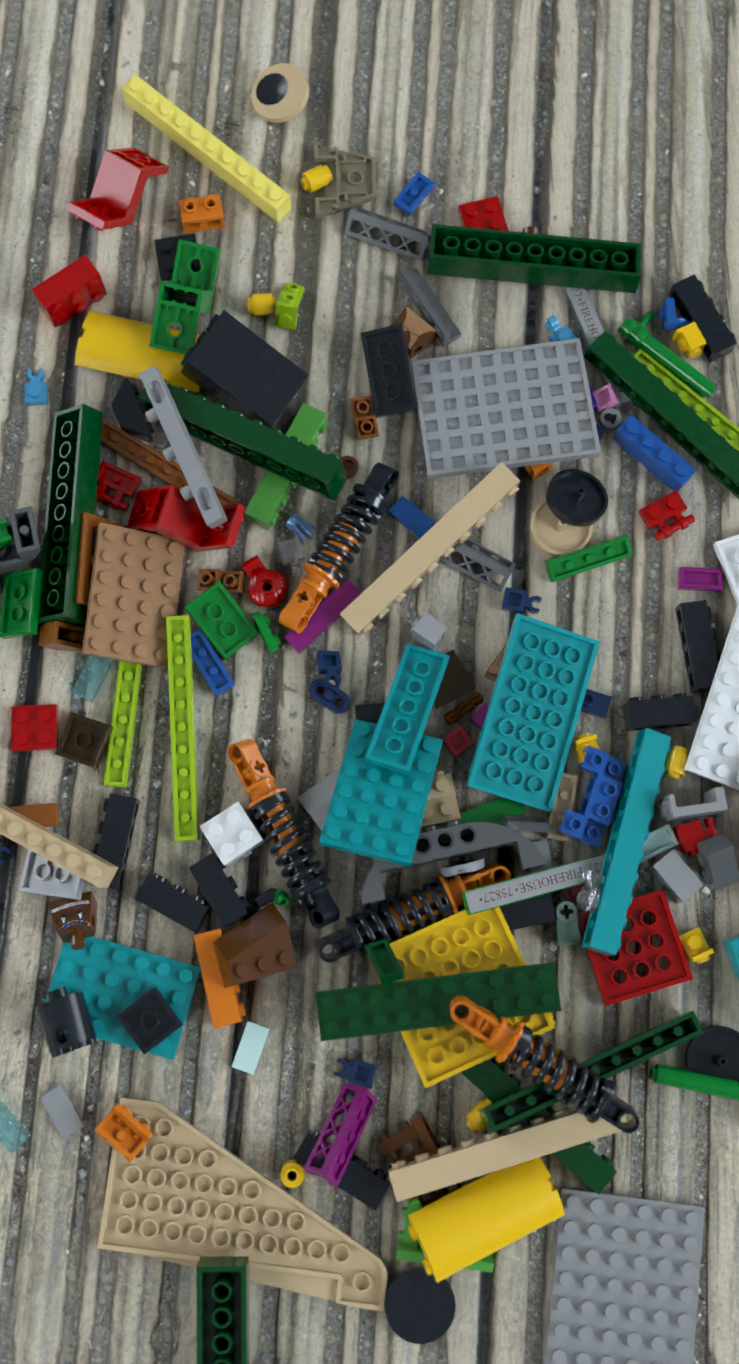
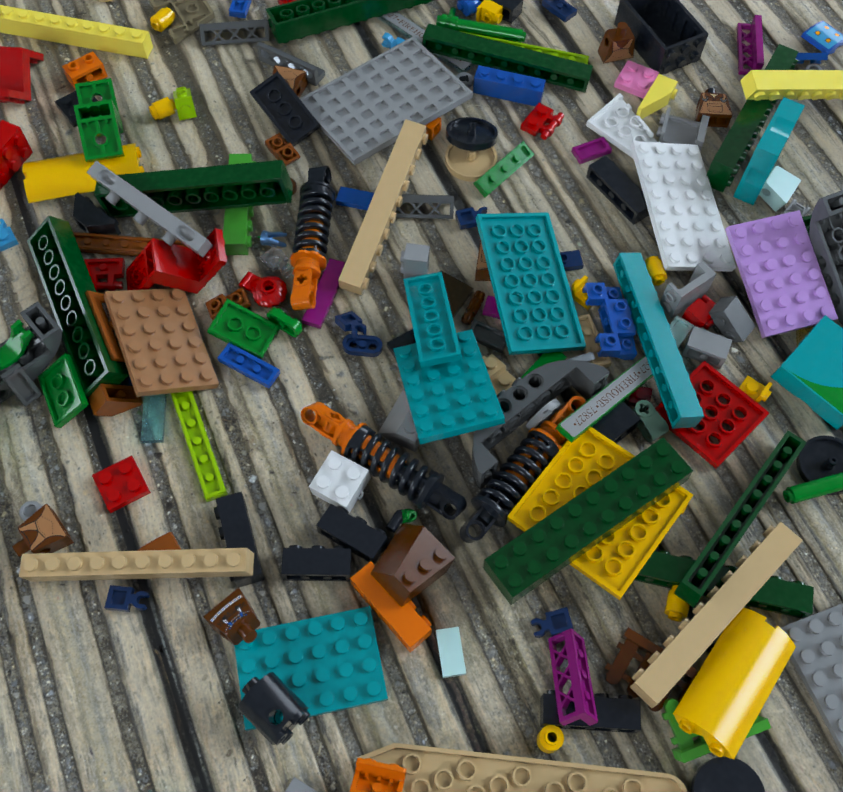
camera: 25 degrees left, 15 degrees down
light grey wing [18,849,85,901] -> none
dark brown tile [55,712,114,769] -> none
black plate [117,986,184,1055] -> none
lime plate [166,615,199,841] -> none
black container [181,310,309,429] -> none
dark green tile [364,938,404,986] -> none
dark red plate [442,726,474,758] -> none
black piece [450,996,640,1133] -> none
clear plate [576,869,603,913] -> none
bright pink tile [593,383,619,413] -> none
black brick [623,693,697,732] -> none

